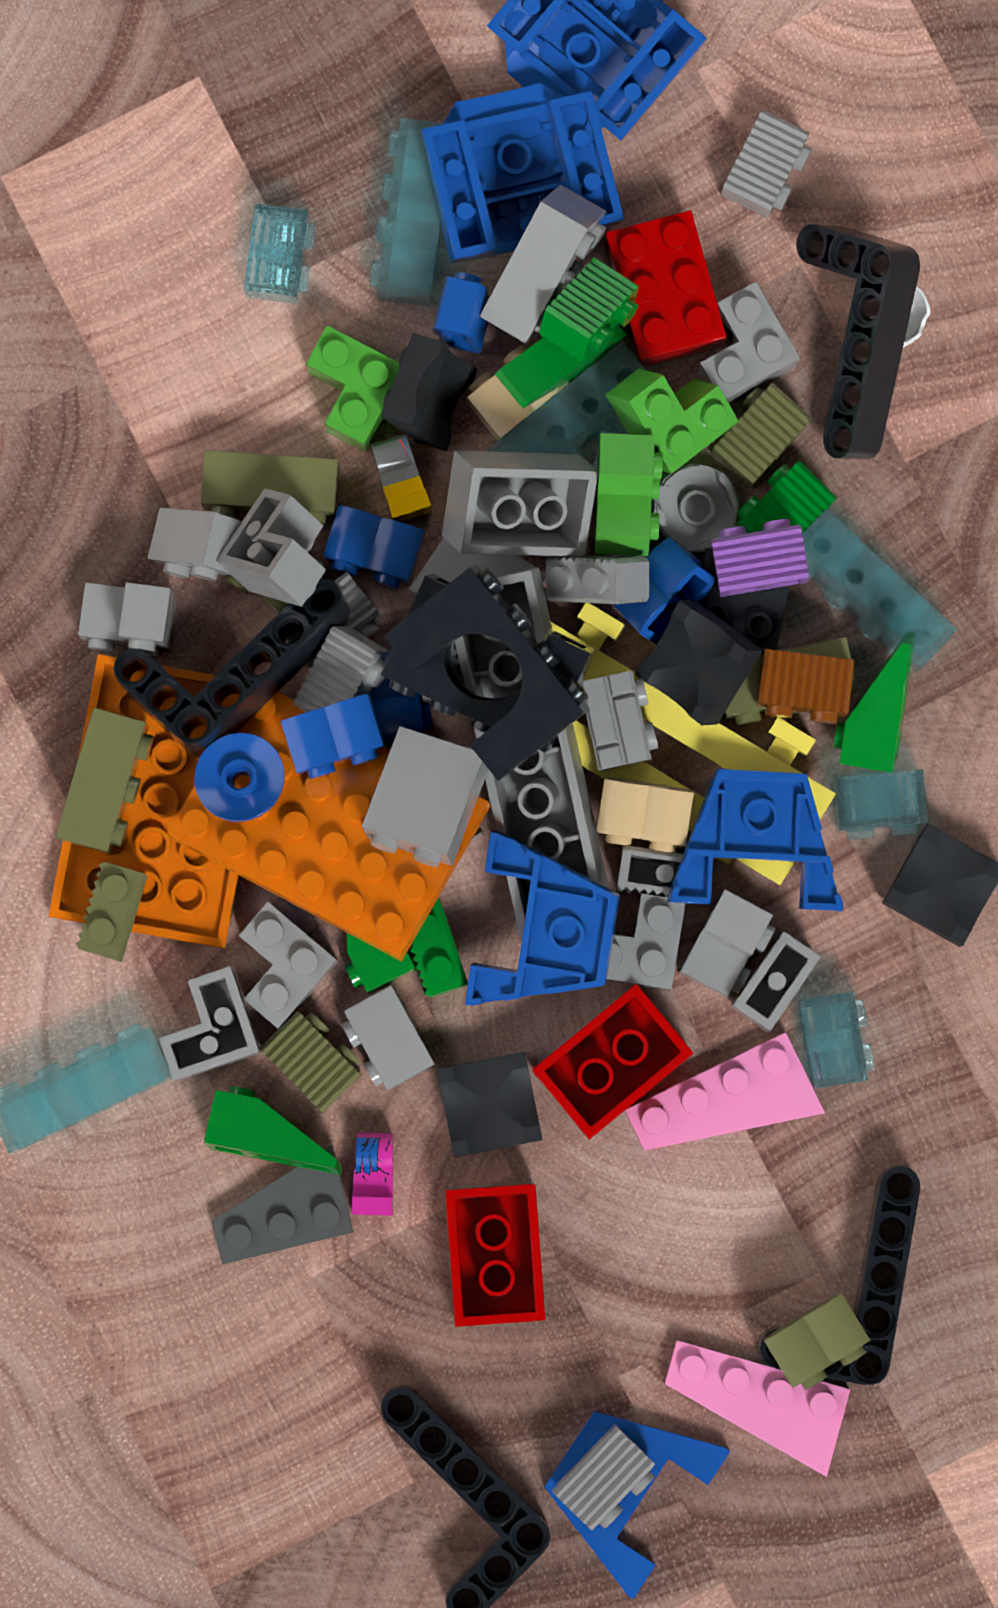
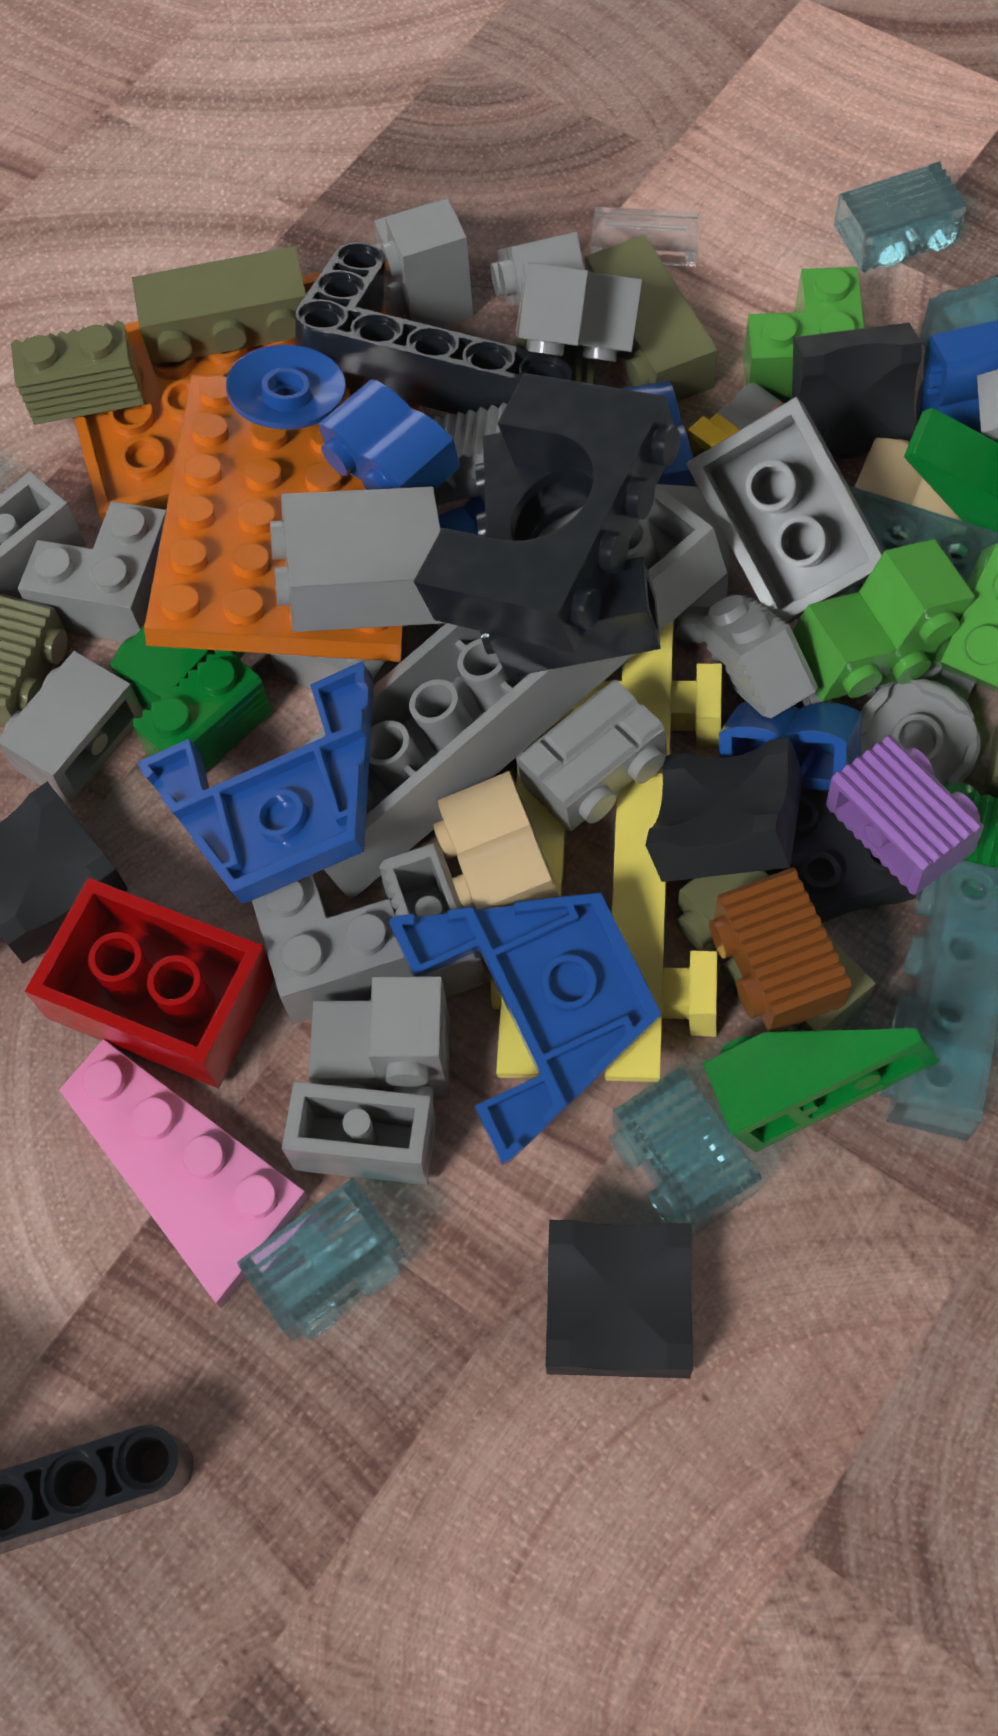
camera: 70 degrees right, 20 degrees down
none -> clear tile [590,207,701,266]

